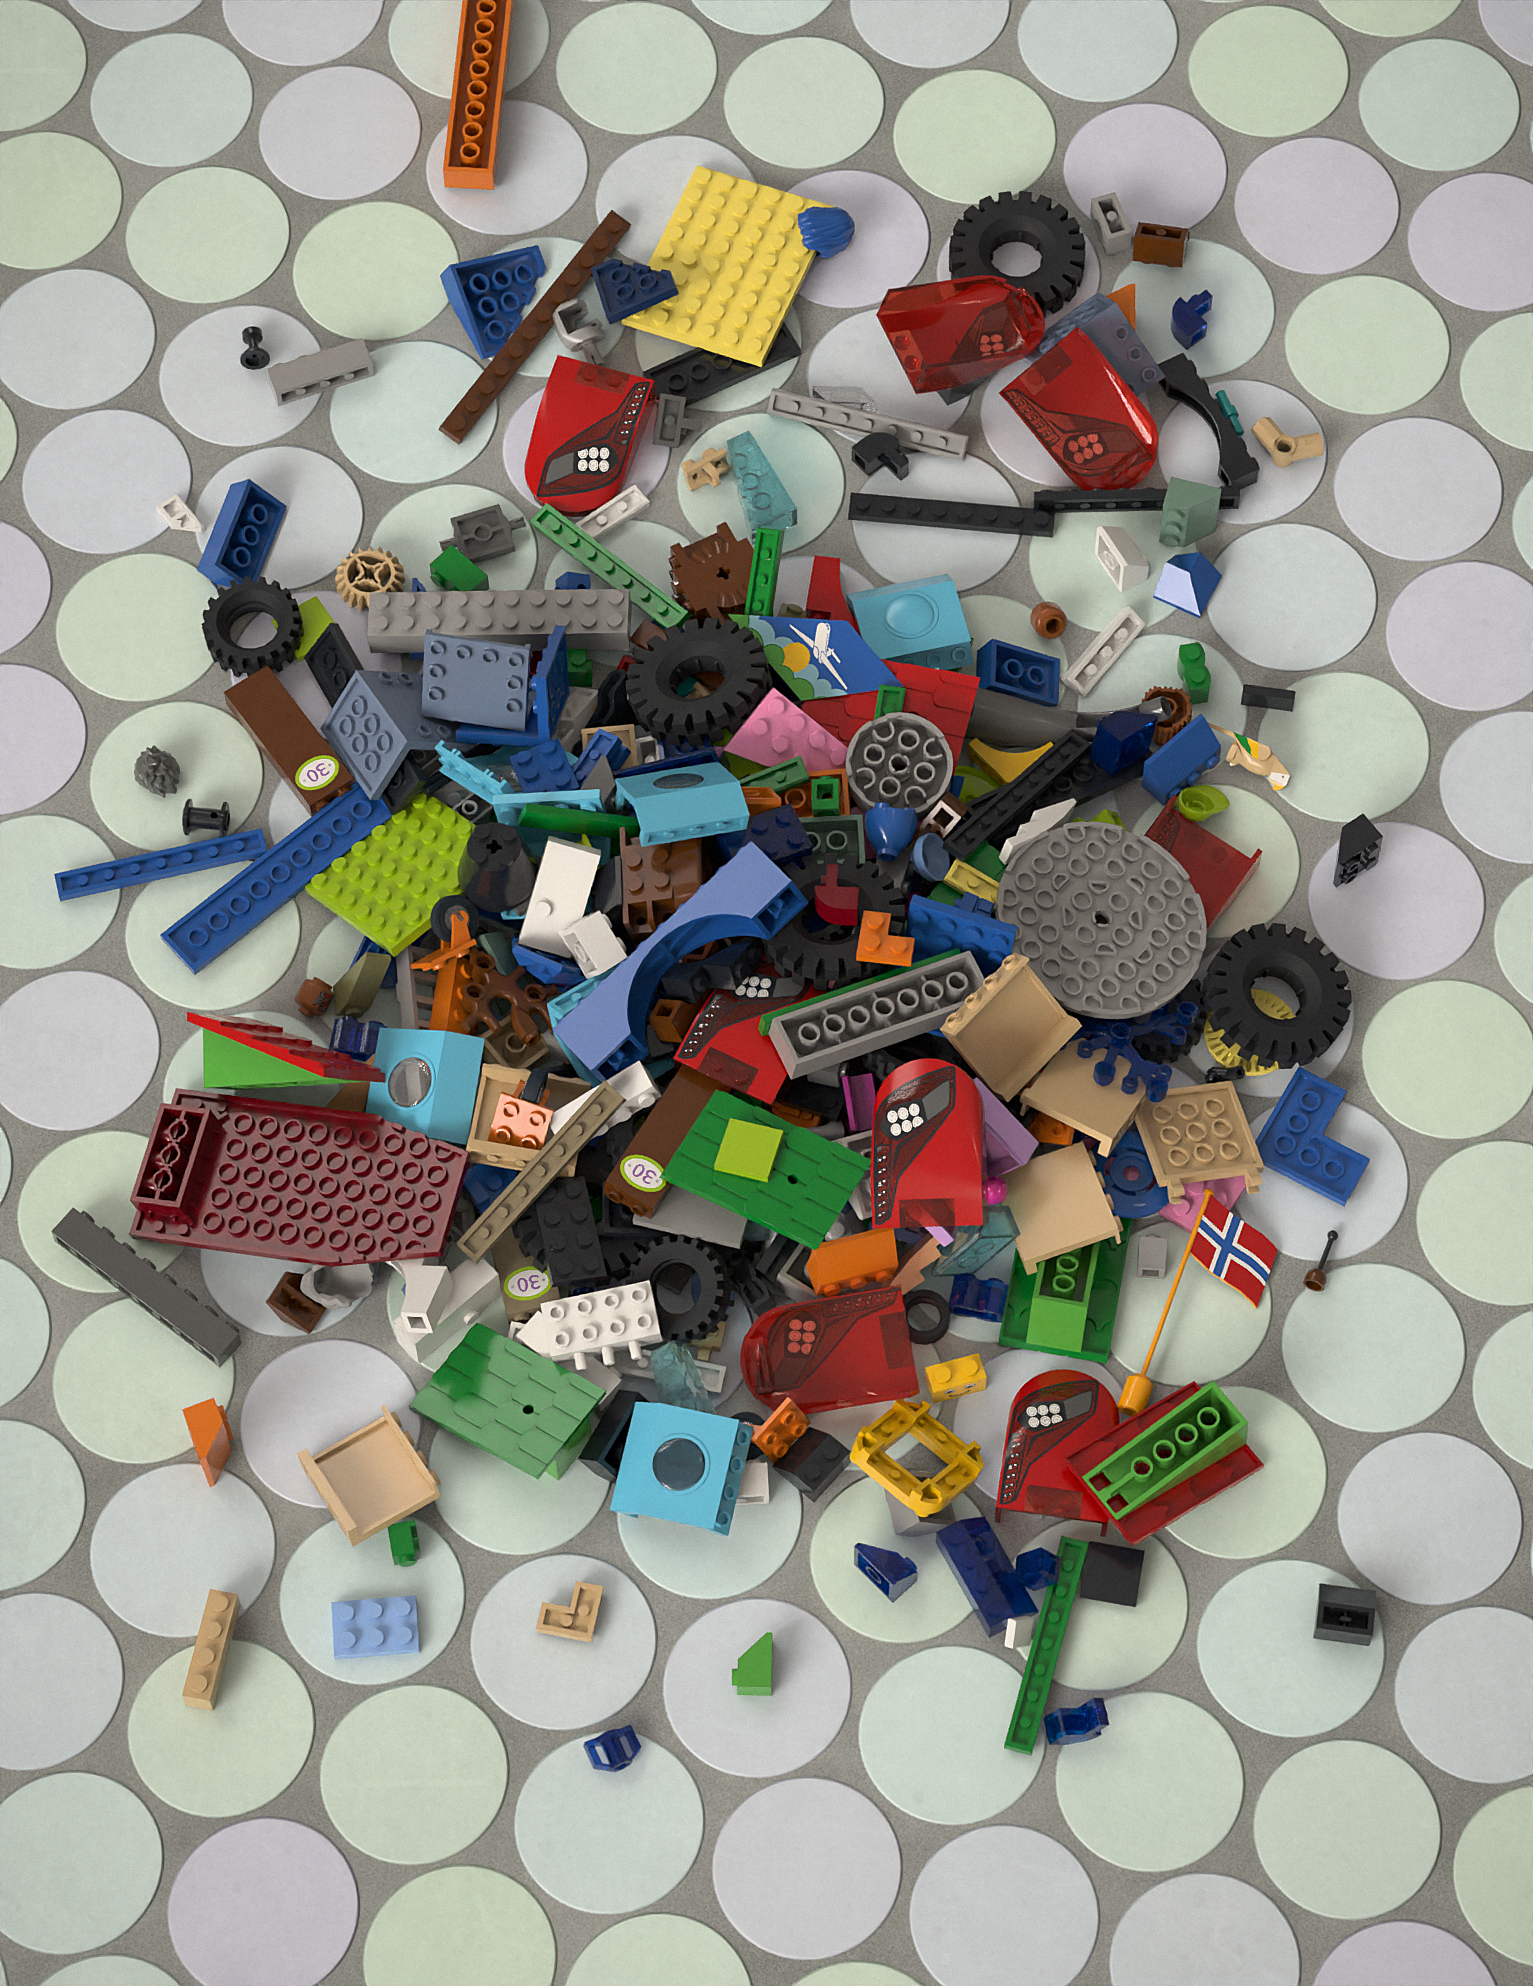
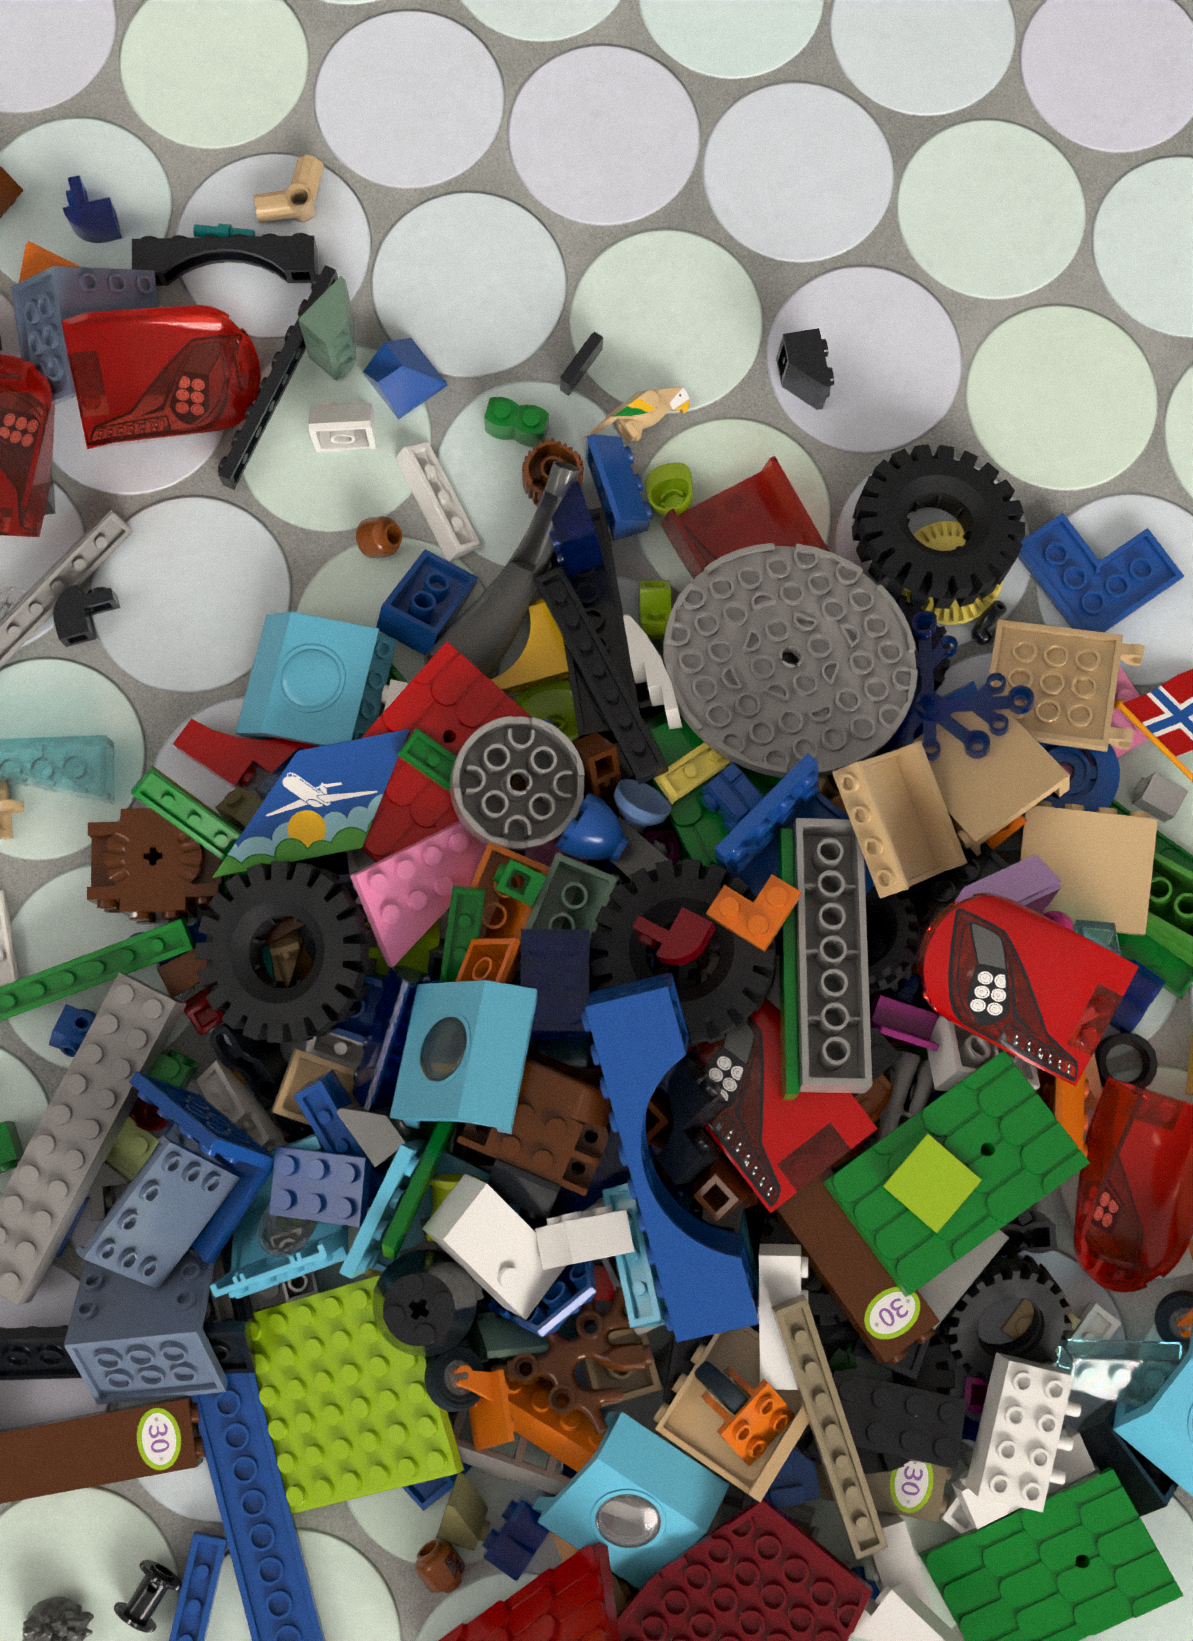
camera: 75 degrees left, 15 degrees up
black plate [848,492,1055,538] -> none

